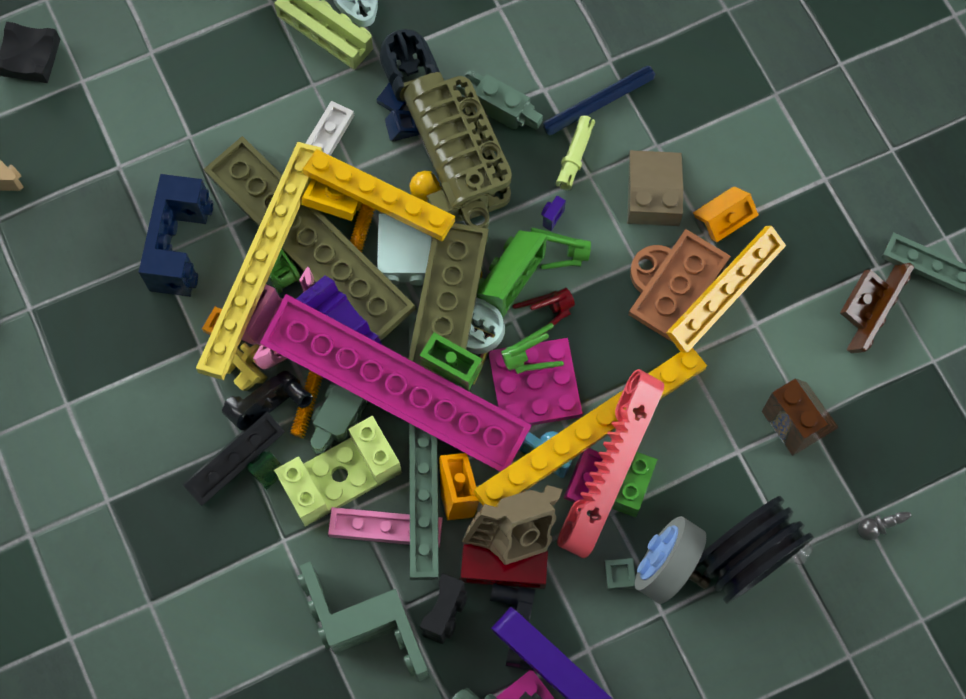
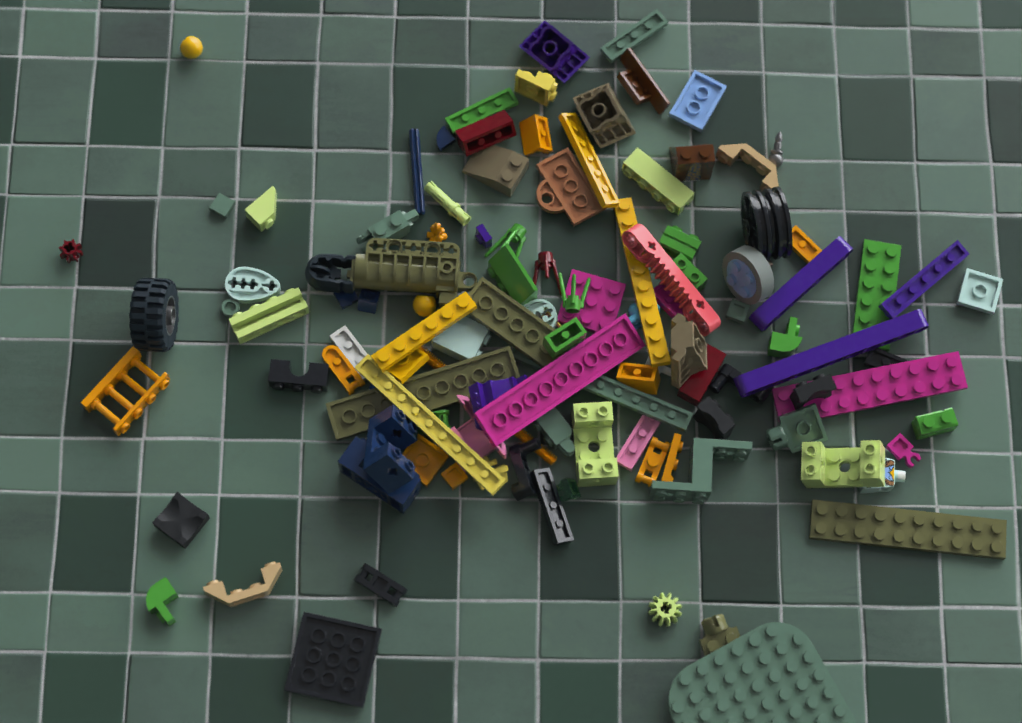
camera: 70 degrees left, 0 degrees up
none -> black arch [268,359,330,394]
none -> light orange plate [322,345,365,395]
none -> black plate [354,563,408,607]
none -> dark blue plate [363,405,418,494]
none -> light orange plate [402,433,449,487]
none -> light orange plant [427,223,447,242]
none -> dark blue tile [437,126,455,152]
none -> bright green plate [445,87,519,136]
none -> dark red brick [455,110,517,156]
none -> light yellow plate [515,69,558,107]
none -> dark purple slope [519,20,590,83]
none -> dark tan slope [573,83,636,149]
none -> yellowish green brick [622,147,695,215]
none -> light orange plate [635,436,671,487]
none -> yellowish green gear [648,593,682,627]
none -> bright green brick [659,225,702,263]
none -> light orange plate [661,433,684,482]
none -> light blue plate [669,70,727,132]
none -> tan slope [716,143,779,191]
none -> dark purple beam [749,236,853,332]
none -> bright green brick [767,317,802,358]
none -> light orange plate [792,225,823,264]

